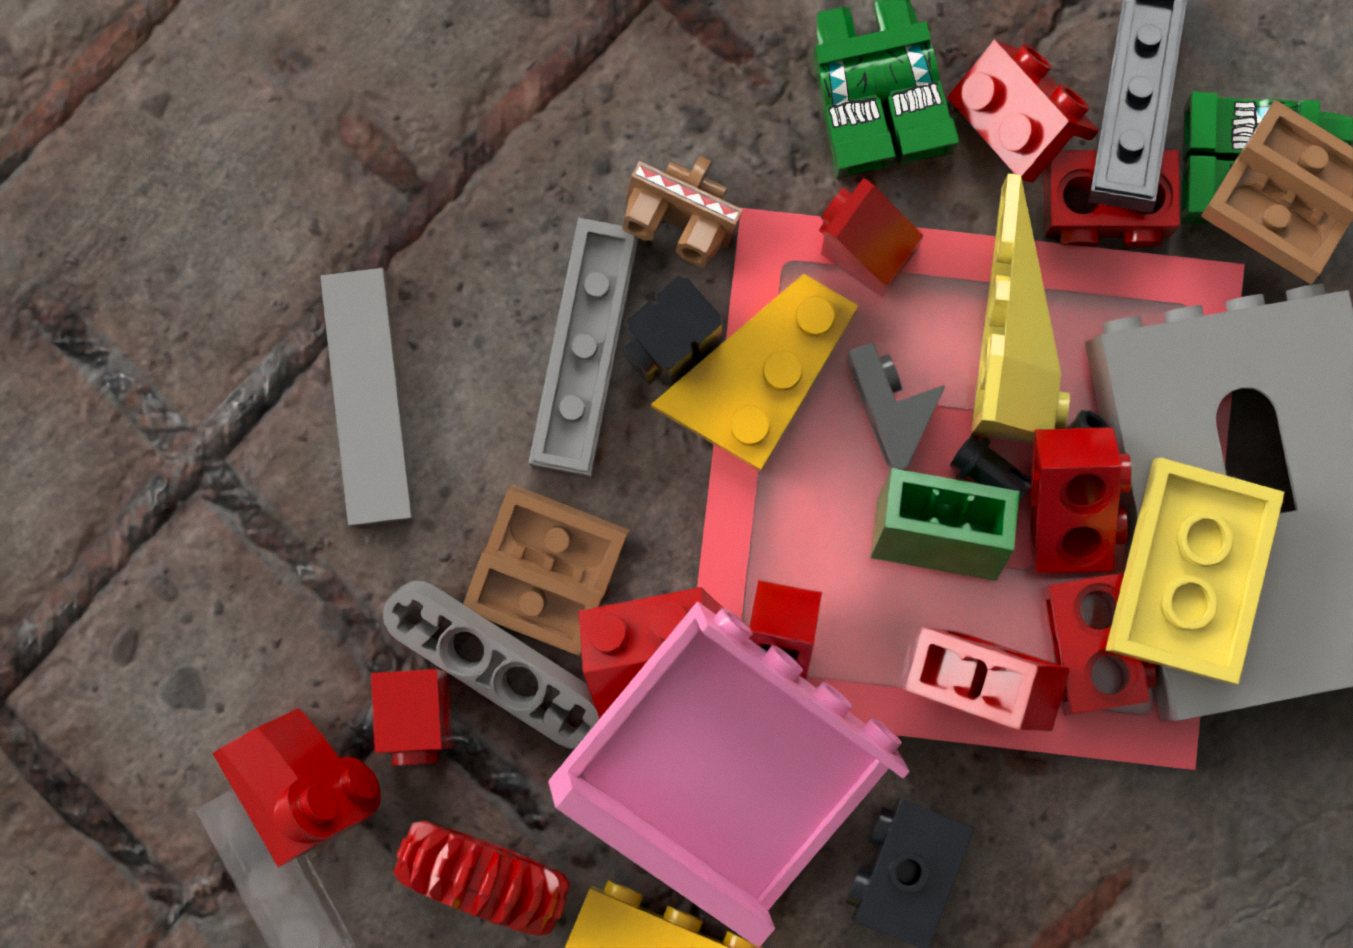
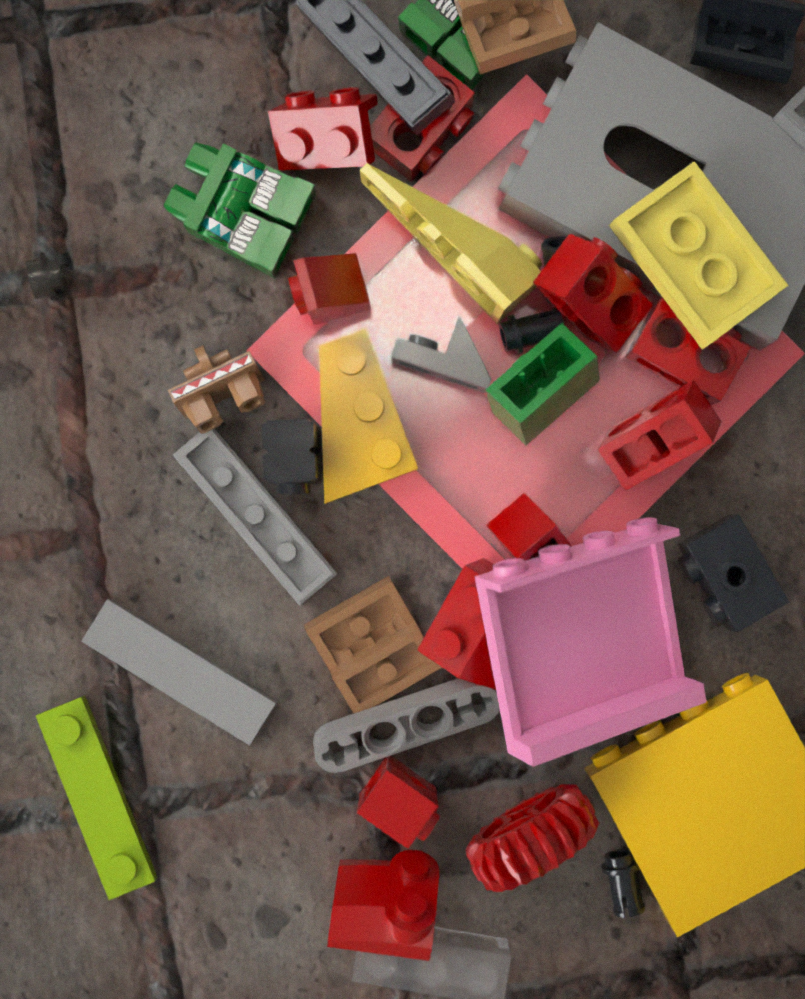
camera: 55 degrees left, 5 degrees up
none -> lime plate [36,695,158,900]

